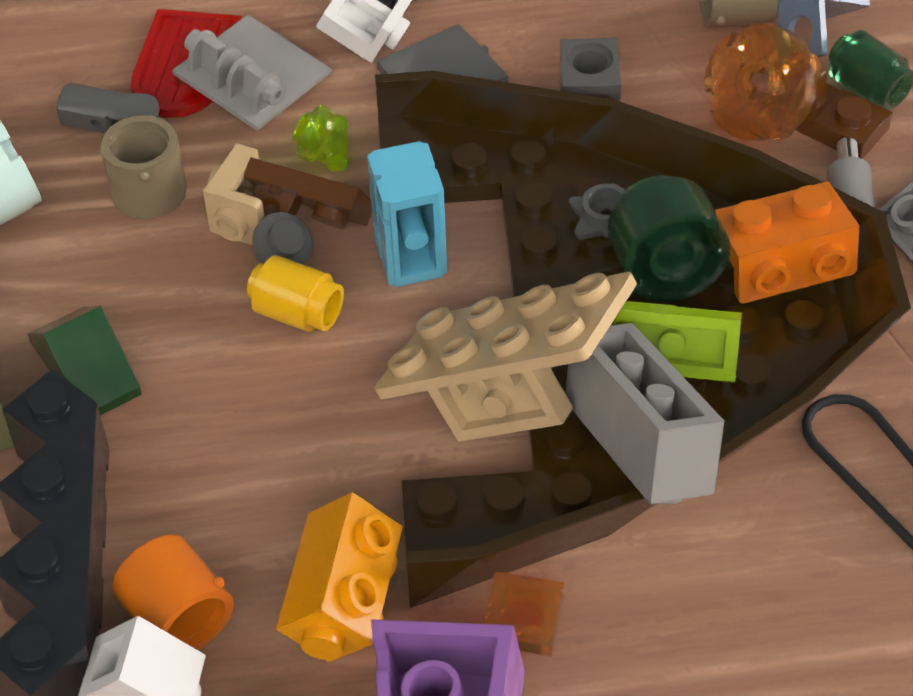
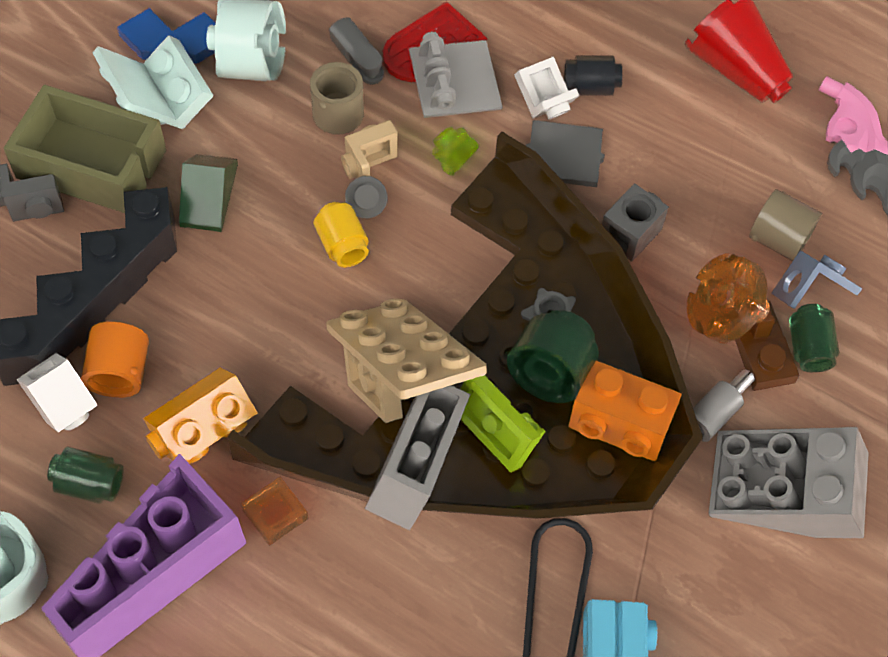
camera: 35 degrees right, 10 degrees up
reddish brown hinge [243,157,372,229] -> none
medium azure brick [367,141,447,287] -> none

